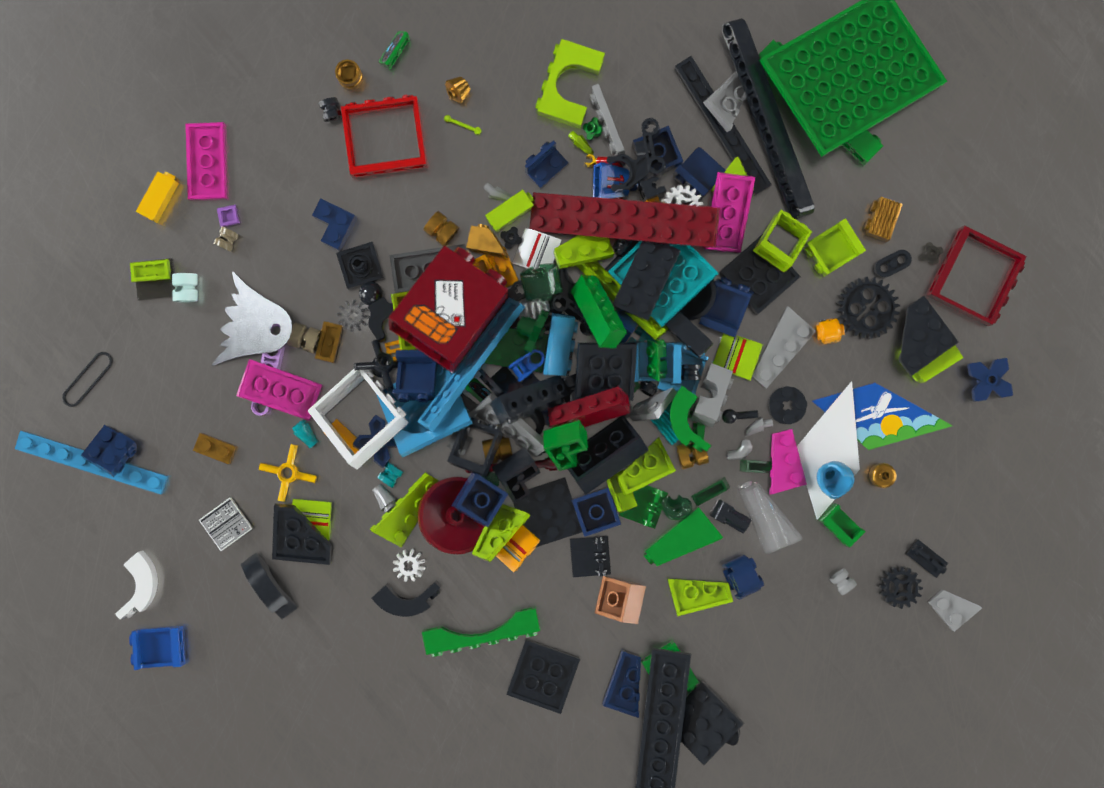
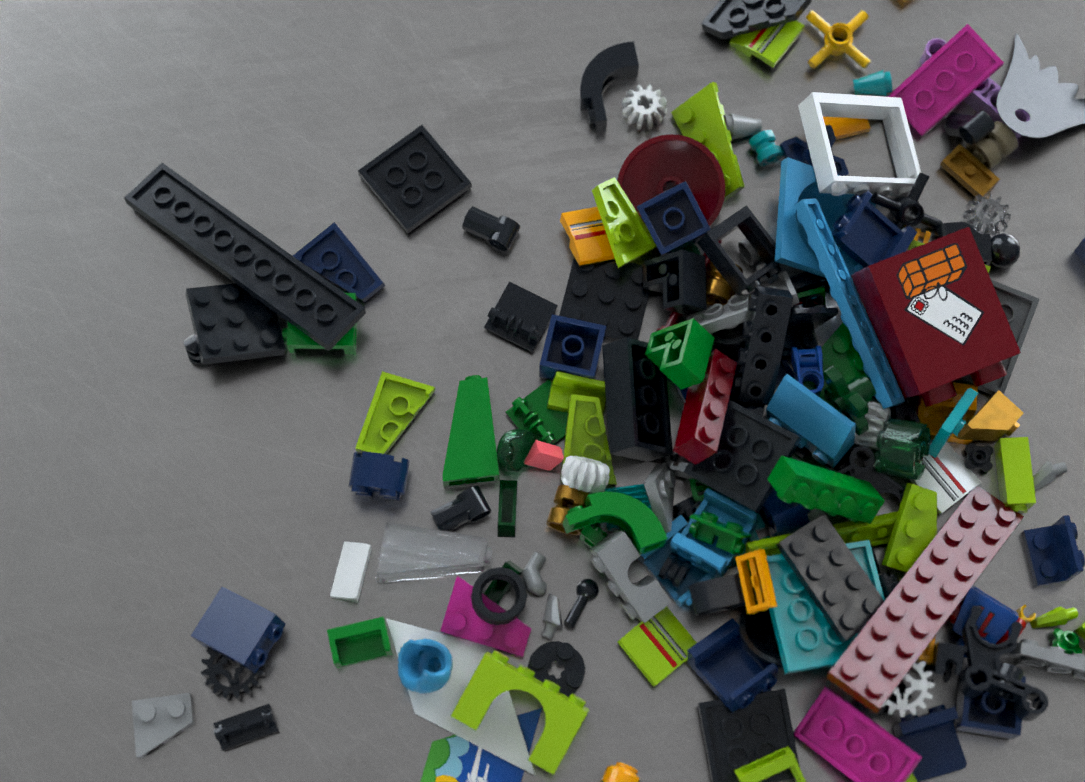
camera: 120 degrees right, 15 degrees down
black plate [336,241,385,290] -> none
green arch [422,606,540,657] -> none
pearl gold wheel [423,211,459,246] -> none
nougat slope [595,576,646,624] -> none
light grey wing [752,306,816,389] -> none
light grey wheel [830,568,857,595] -> none
pearl gold head [869,463,897,488] -> none
none -> dark blue panel [191,586,286,673]
none -> white slope [330,541,372,603]
none -> lime arch [451,650,589,775]
none -> black piece [462,206,521,252]
none -> black tyre [471,567,527,625]
none -> coral slope [524,440,564,471]
none -> white gear [561,456,610,493]
none -> light orange tile [735,549,778,614]
none -> teal plate [927,388,978,458]
none -> black piece [944,110,995,146]

